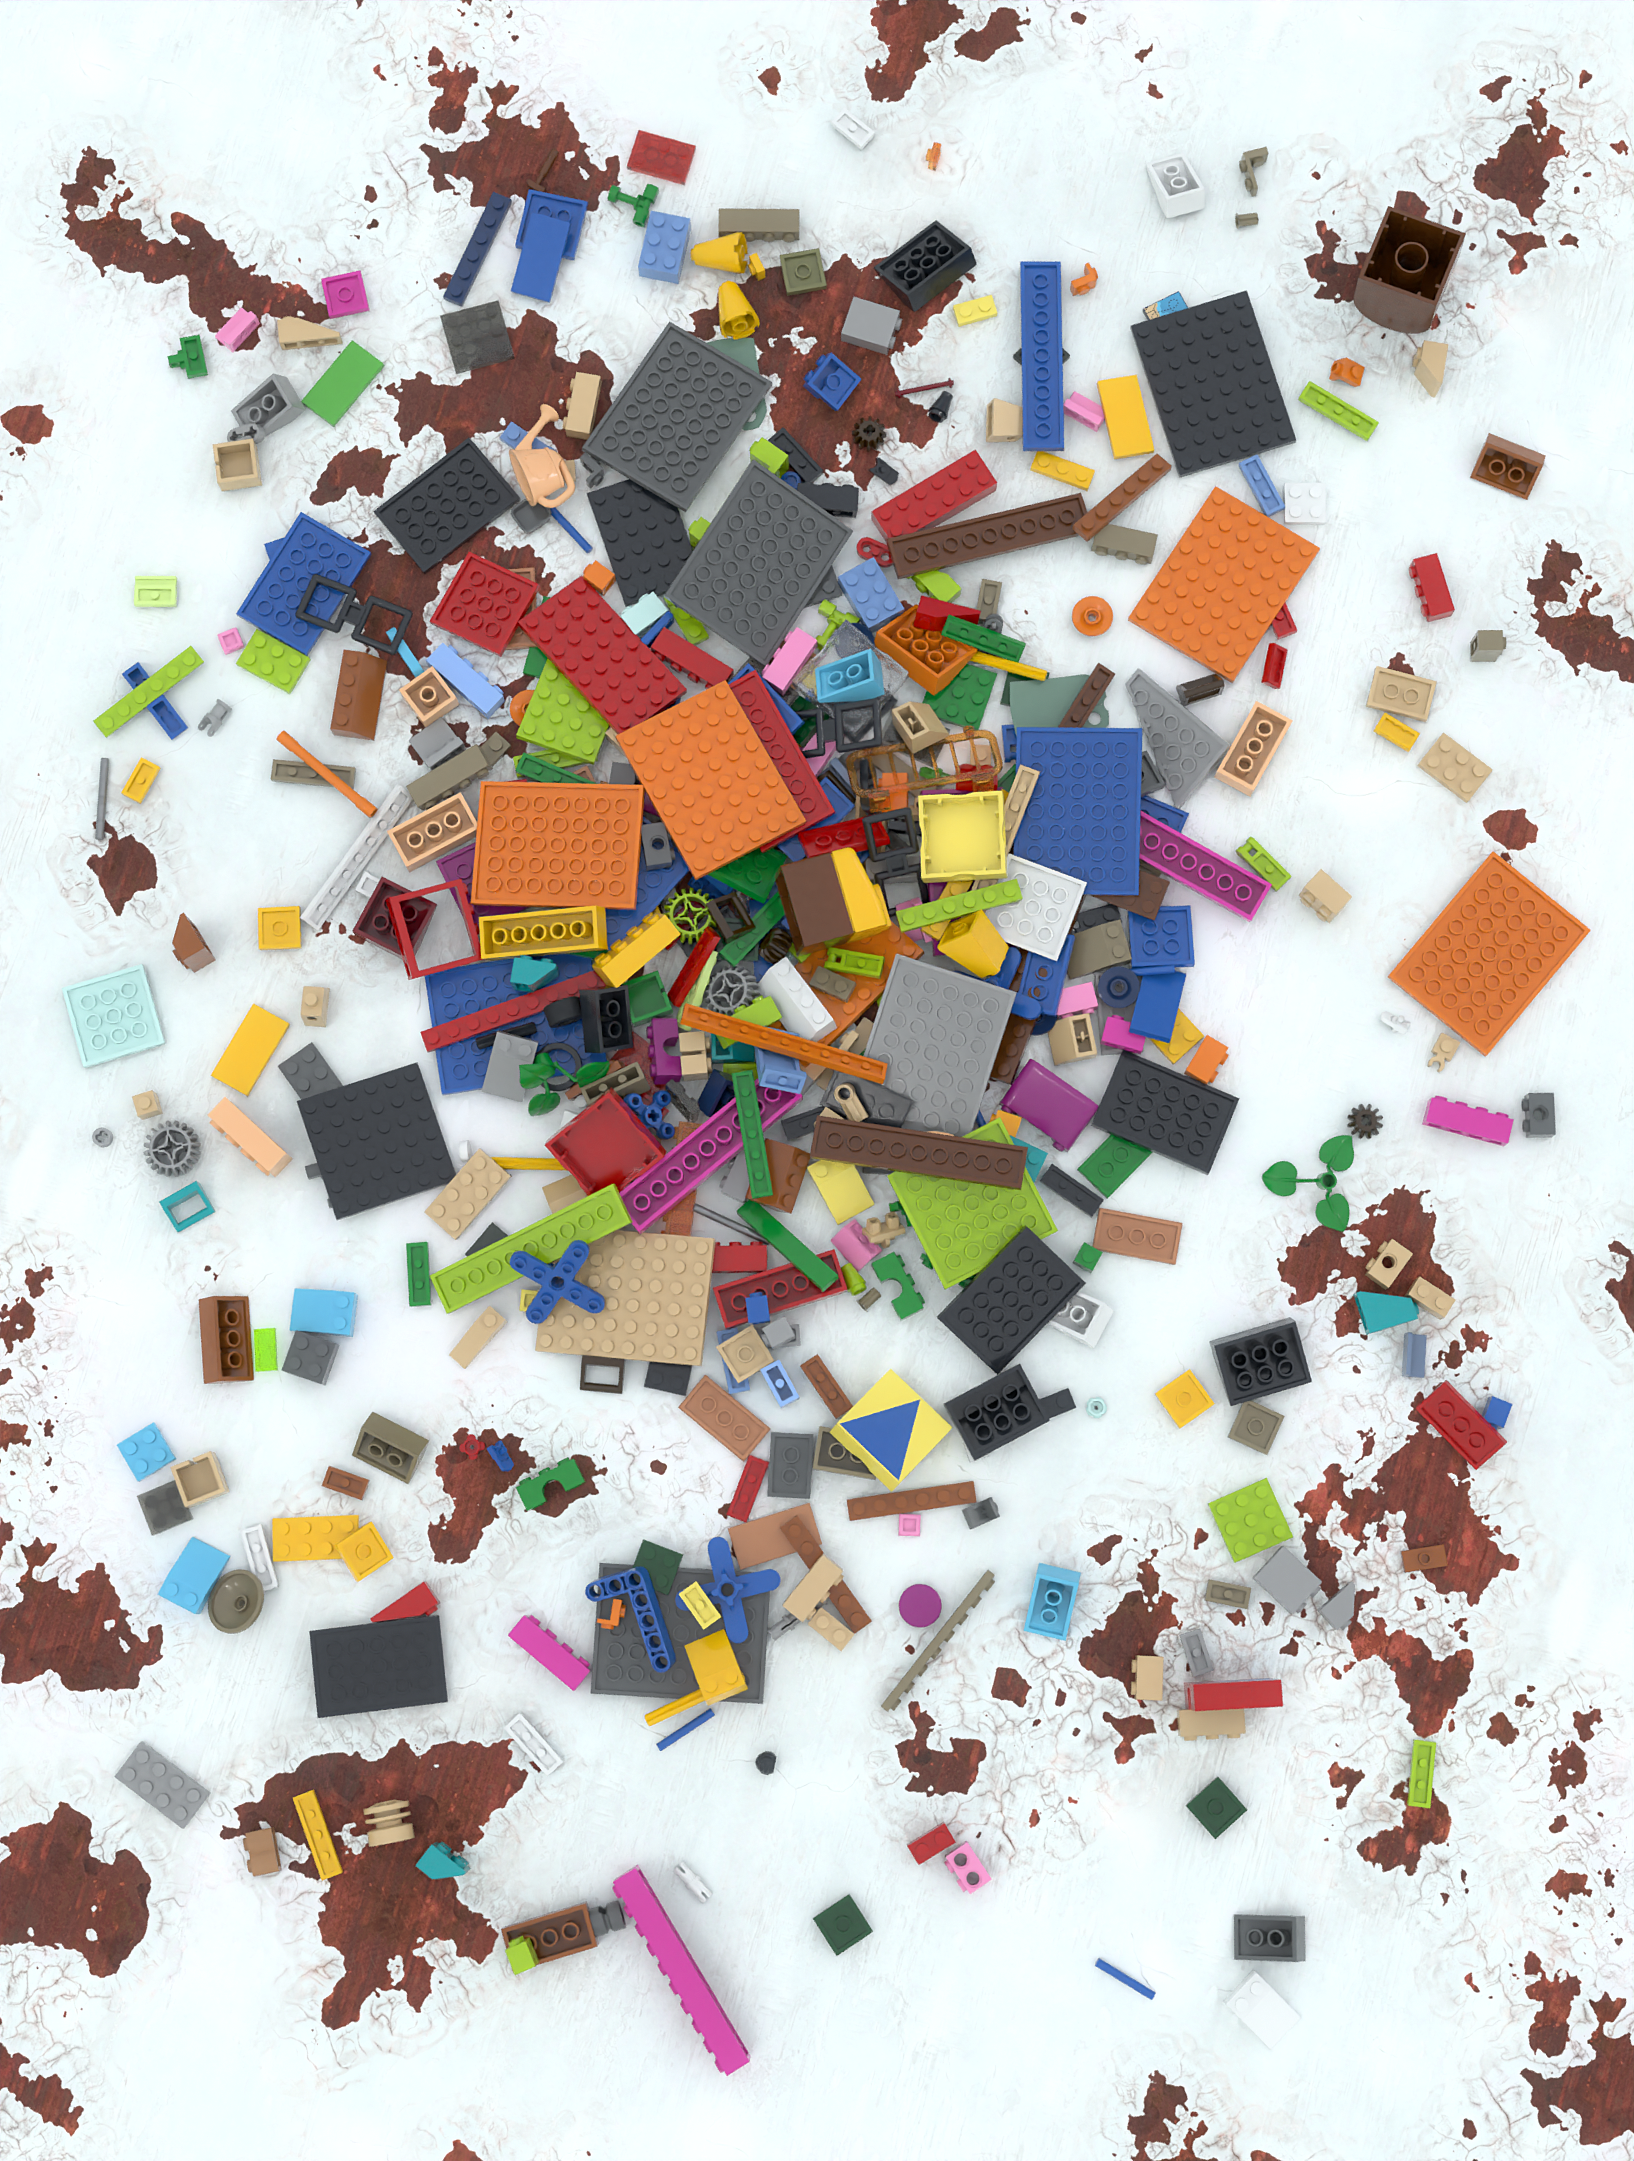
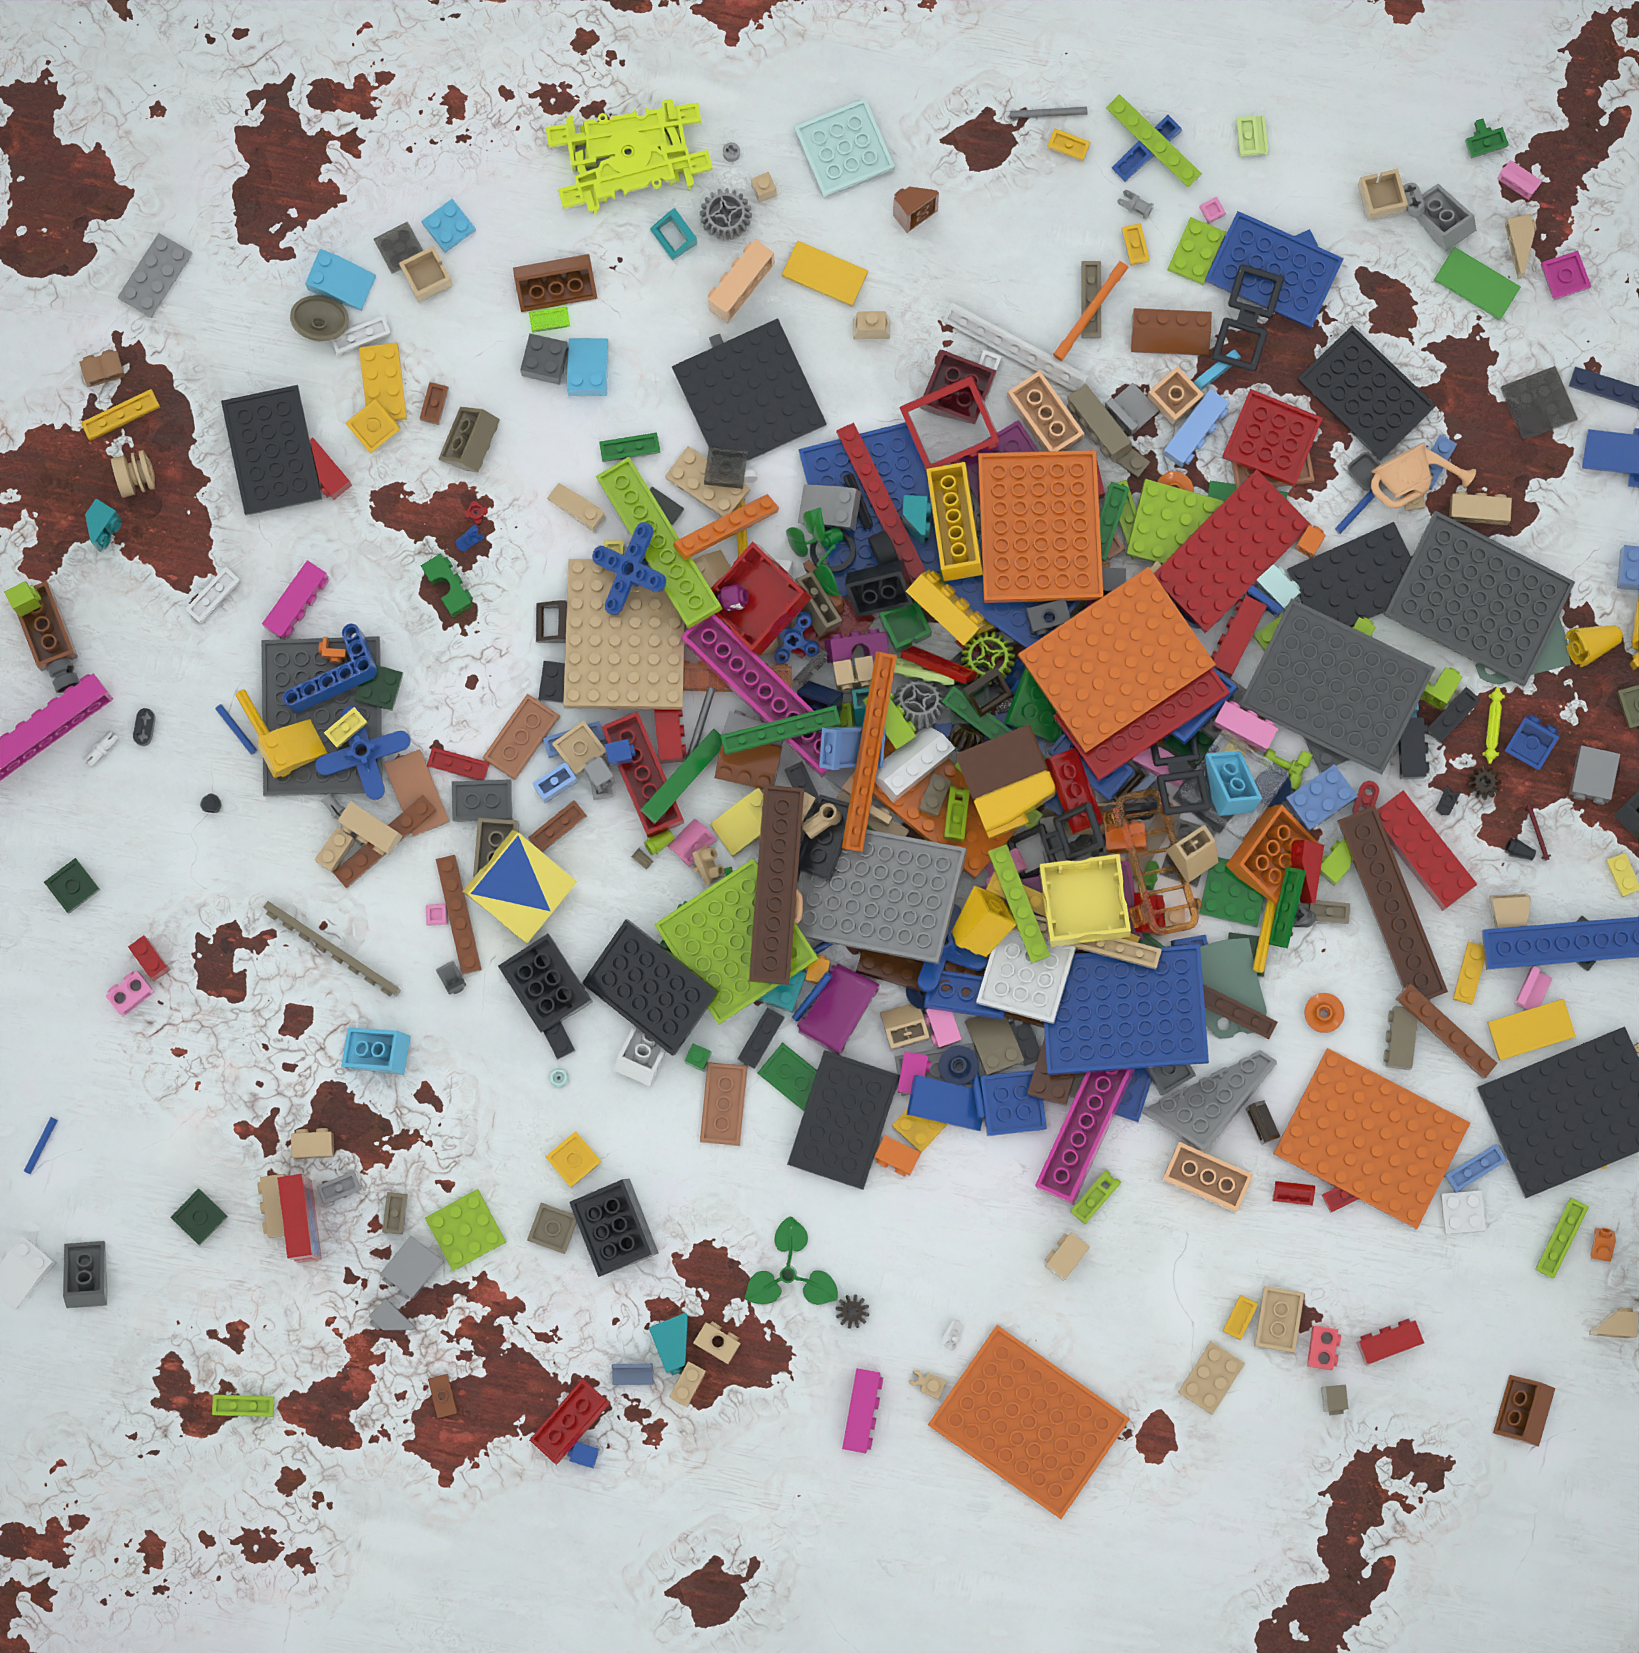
camera: 85 degrees right, 0 degrees up
yellow plate [258,906,302,950] -> none
dark grey plate [278,1042,343,1099] -> none
dark grey bracket [580,452,604,489] -> none
blue tile [781,471,801,490] -> none
green arch [871,1252,925,1321] -> none
magenta tile [899,1584,942,1628] -> none
dark grey brick [1521,1093,1556,1138] -> none
none -> black beam [133,708,156,746]
none -> neon yellow piece [545,99,713,215]
none -> orange plate [673,494,779,560]
none -> clear smoke plate [704,447,748,489]
none -> magenta head [718,584,748,611]
none -> blue bar [792,972,833,1021]
none -> yellow plate [1121,223,1150,266]
none -> coral brick [1307,1326,1341,1370]
none -> neon yellow wheel [1483,686,1505,764]

